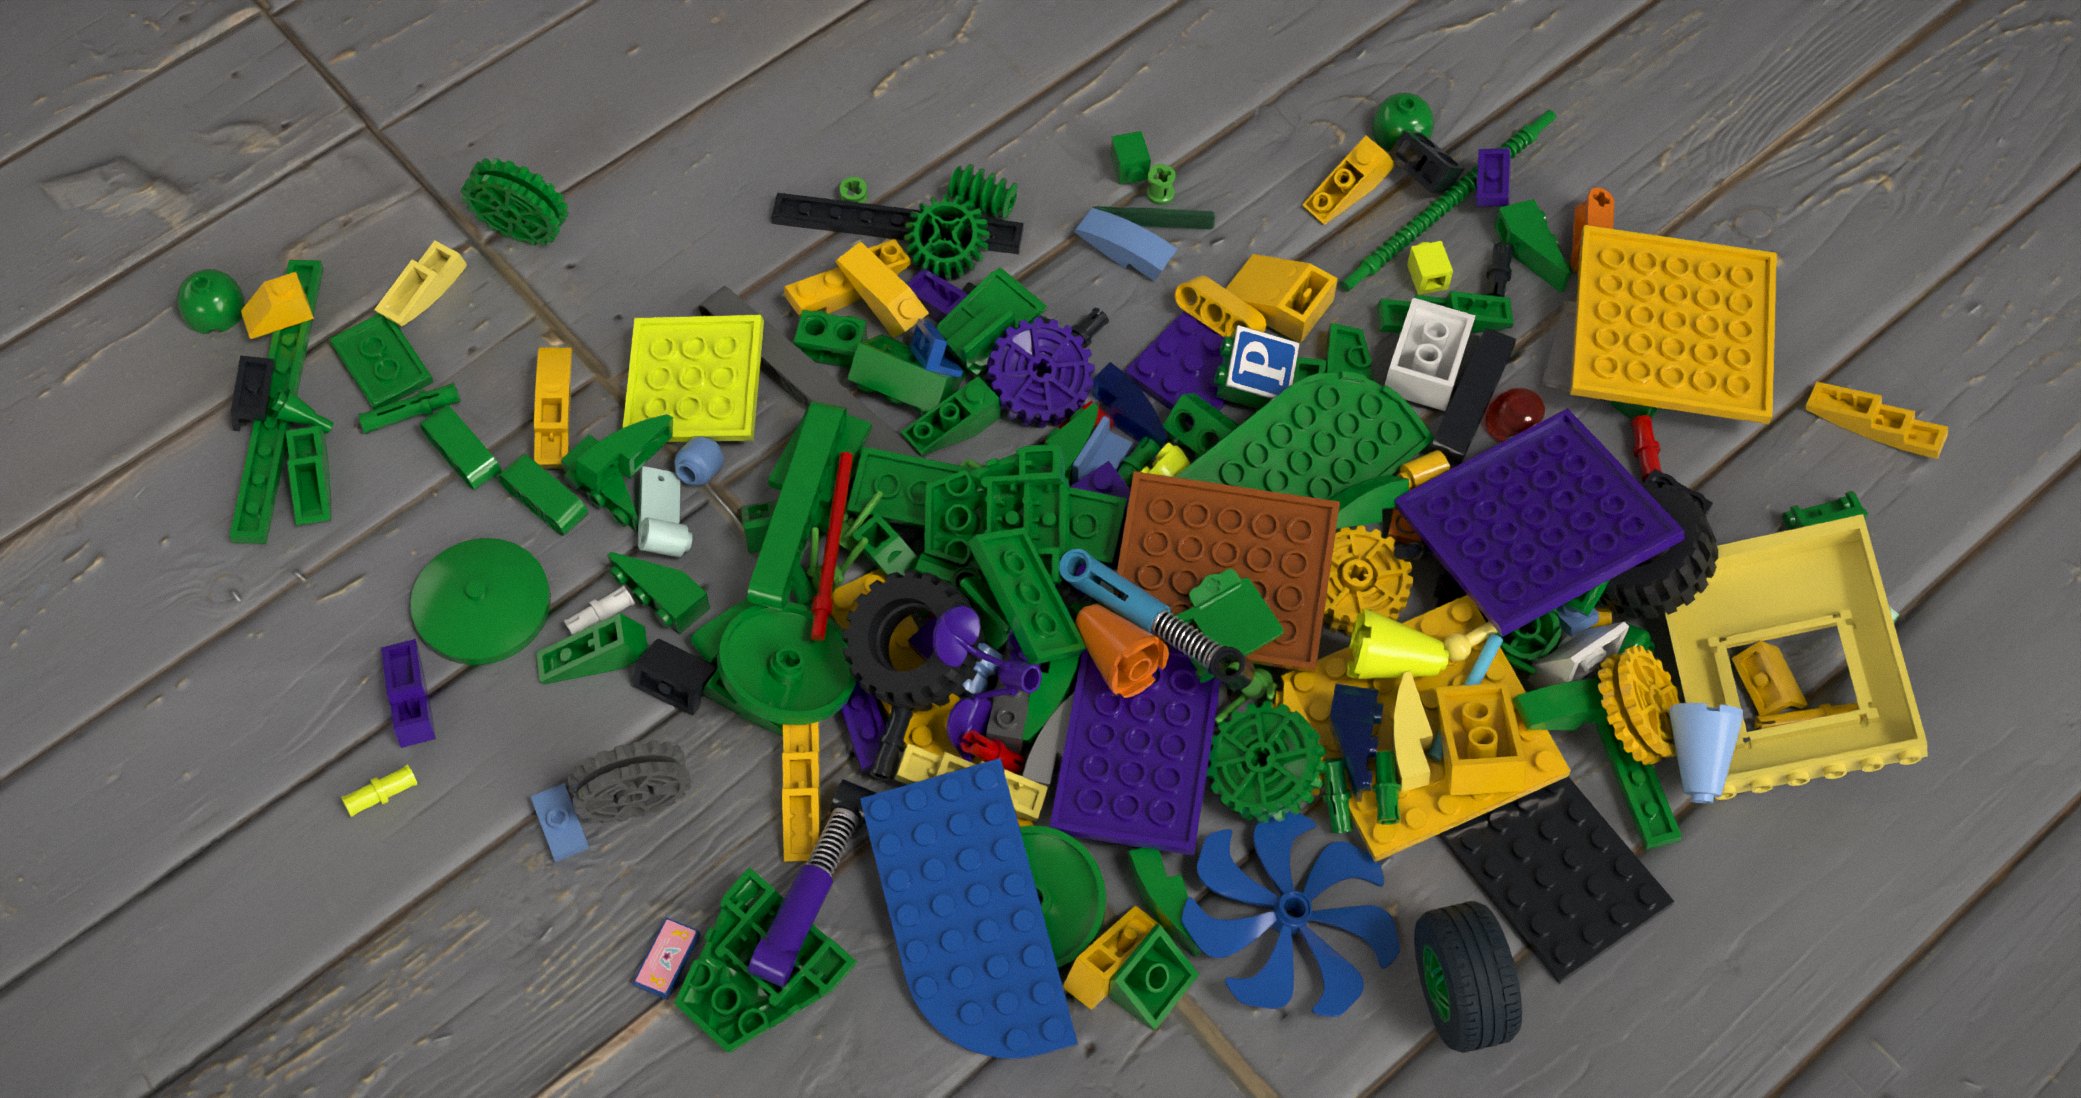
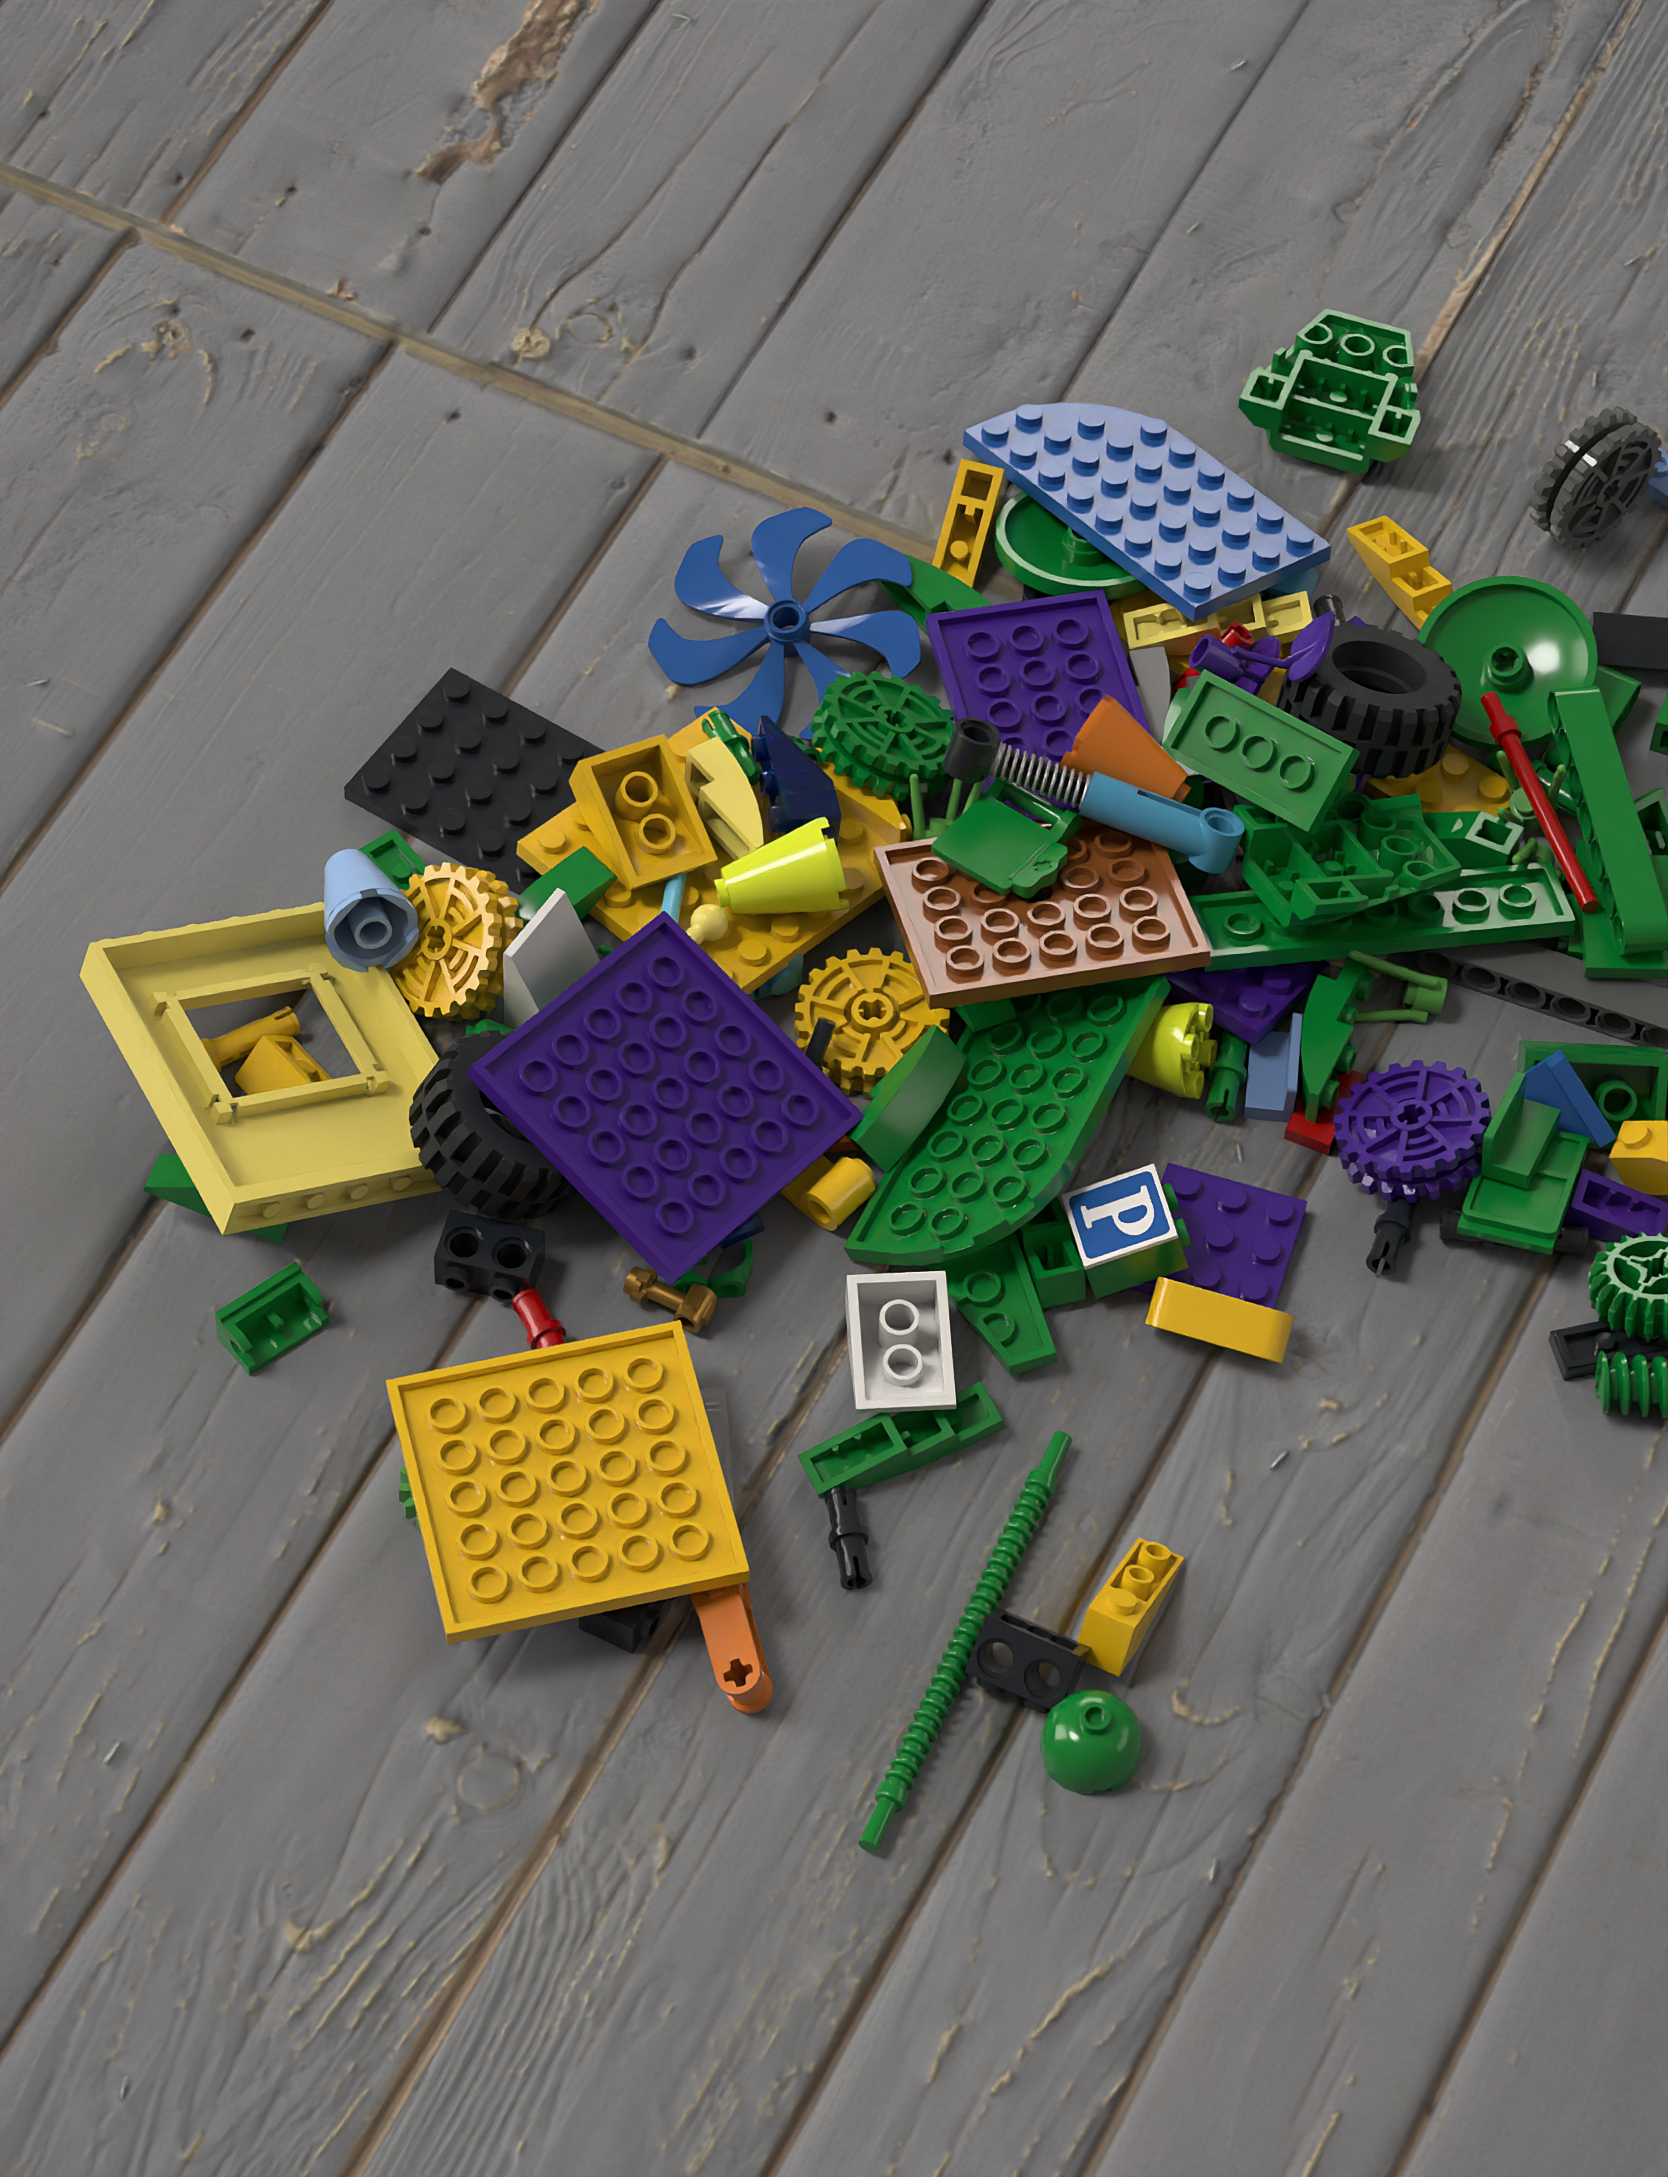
camera: 155 degrees right, 5 degrees down
bright pink tile [633,917,700,1000] -> none
dark purple piece [748,779,877,987] -> none
green slope [900,376,1001,456] -> none
medium blue slope [1074,208,1177,282] -> none
clear green axle [1093,206,1215,229] -> none
clear blue slope [1093,362,1167,455] -> none
green slope [1109,924,1200,1030] -> none
green brick [1111,131,1151,184] -> none
bright green bush [1147,164,1176,205] -> none
green brick [1162,393,1239,458] -> none
yellow slope [1226,254,1338,344] -> none
neon yellow brick [1407,241,1453,295] -> none
black wheel [1414,901,1522,1053] -> none
black beam [1430,327,1516,465] -> none
dark purple panel [1476,148,1511,207] -> none
clear red hat [1485,388,1545,442] -> none
green slope [1494,199,1572,292] -> none
yellow slope [1806,381,1948,459] -> none

